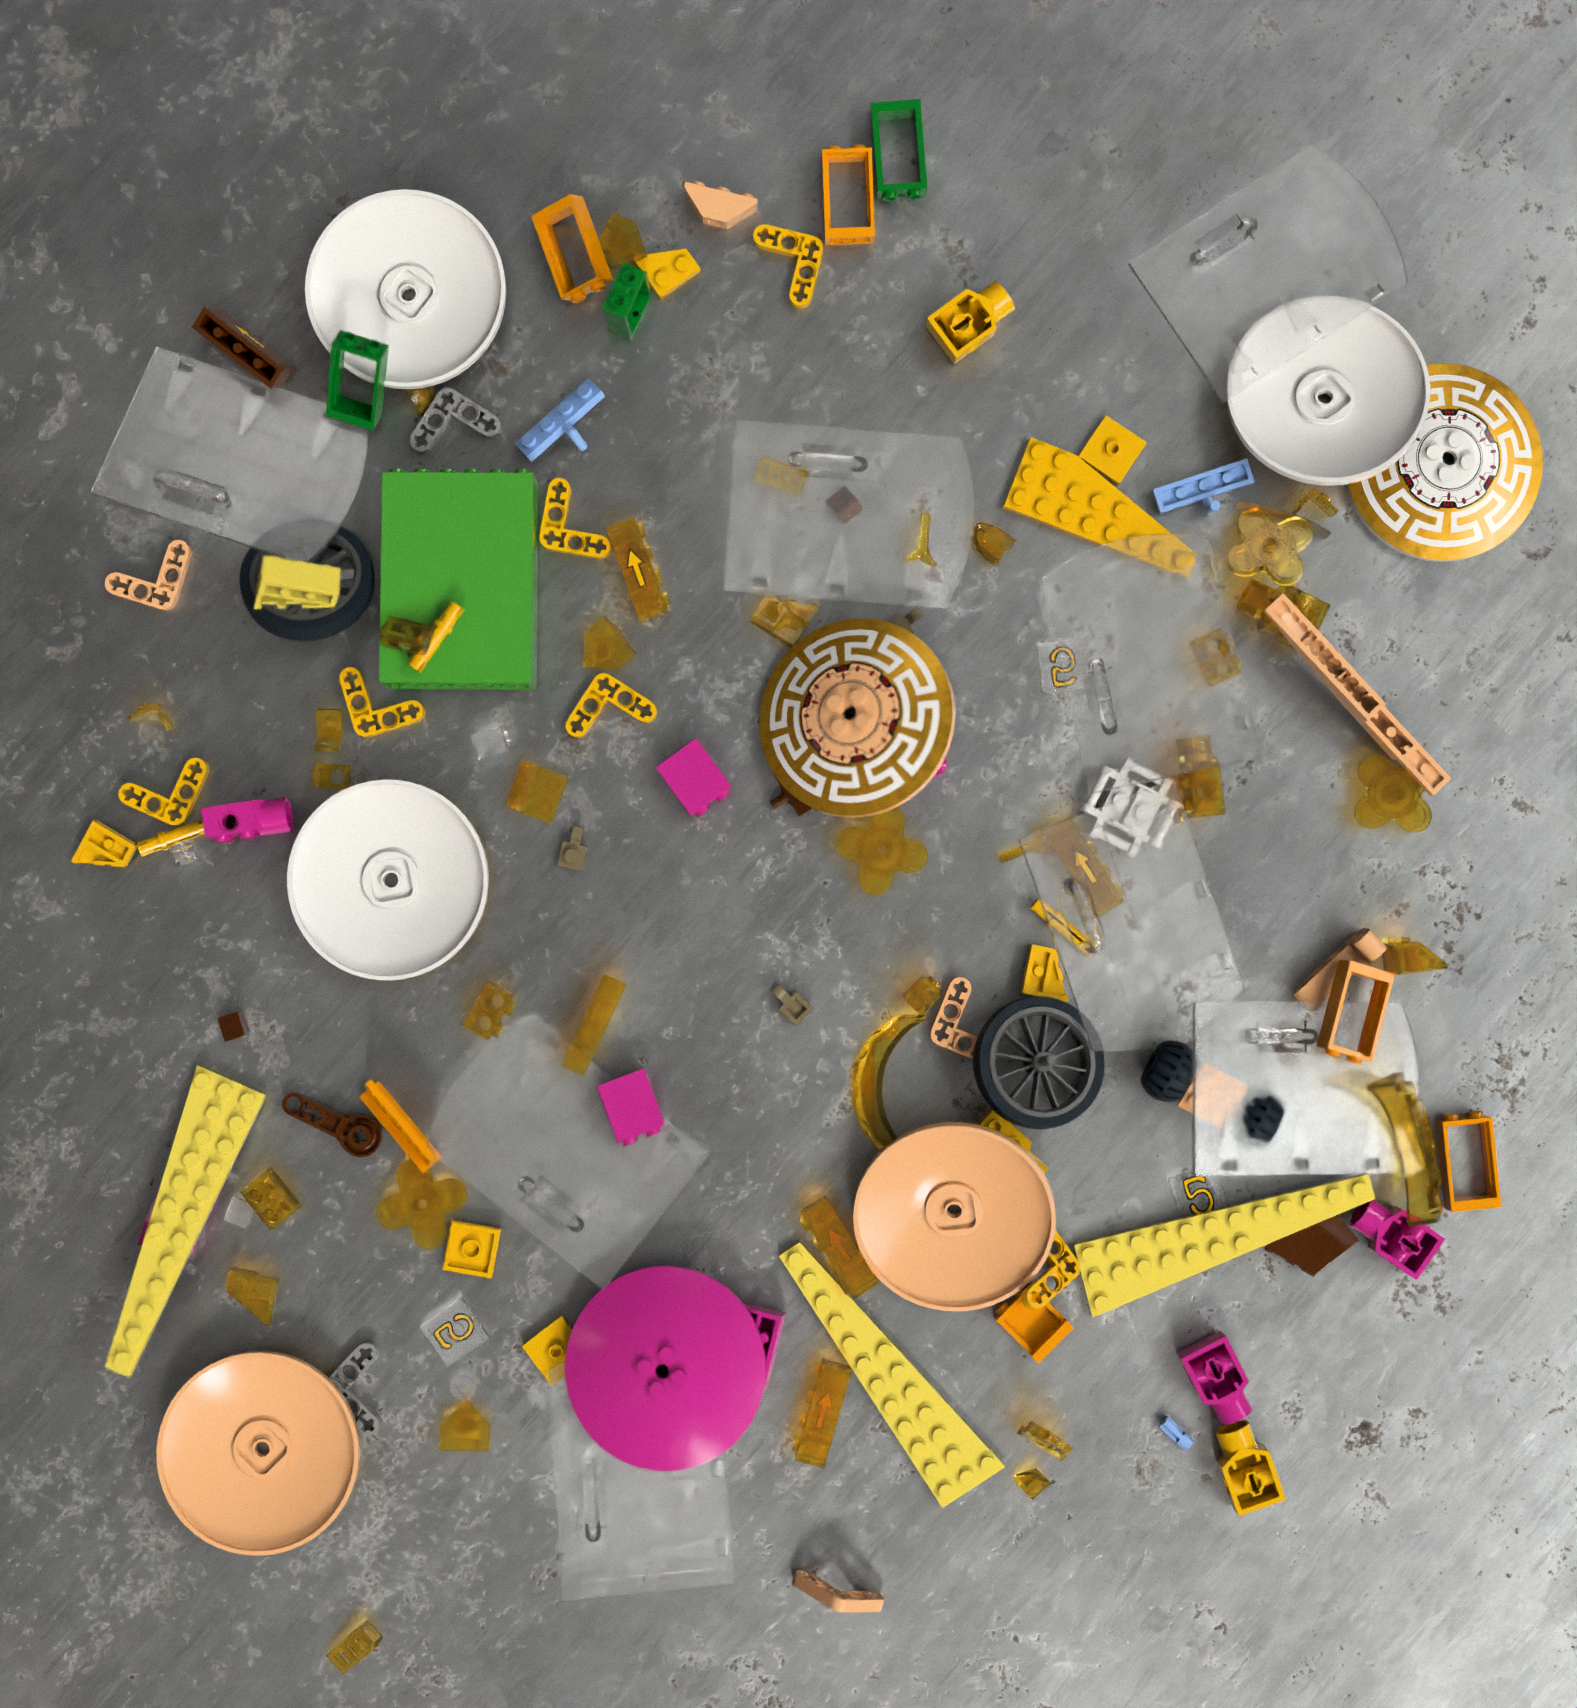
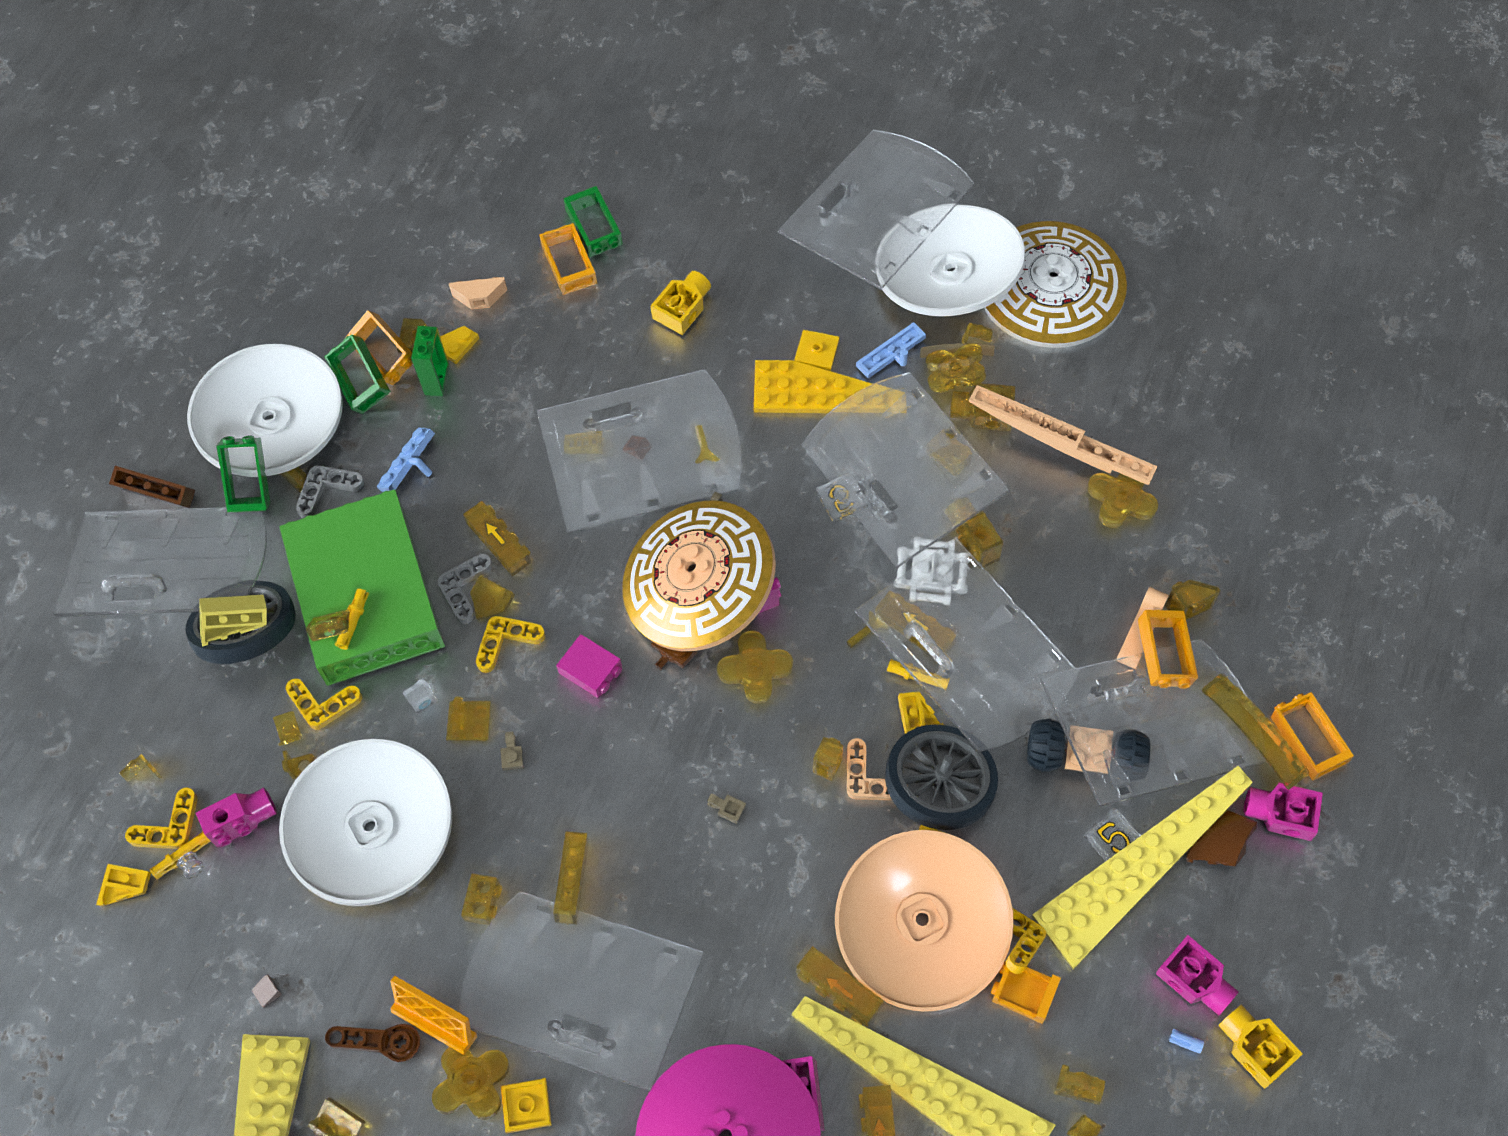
camera: 15 degrees left, 25 degrees down
light nougat beam [105,540,192,611] -> none
yellow beam [539,478,611,559] -> none
dark pink brick [596,1069,665,1146] -> none
clear yellow slope [751,596,820,648] -> none
yellow beam [753,224,823,309] -> none
clear yellow windscreen [851,1014,926,1151] -> none
clear yellow brick [973,522,1016,566] -> none
none -> green window [324,334,391,414]
none -> light grey beam [437,554,492,624]

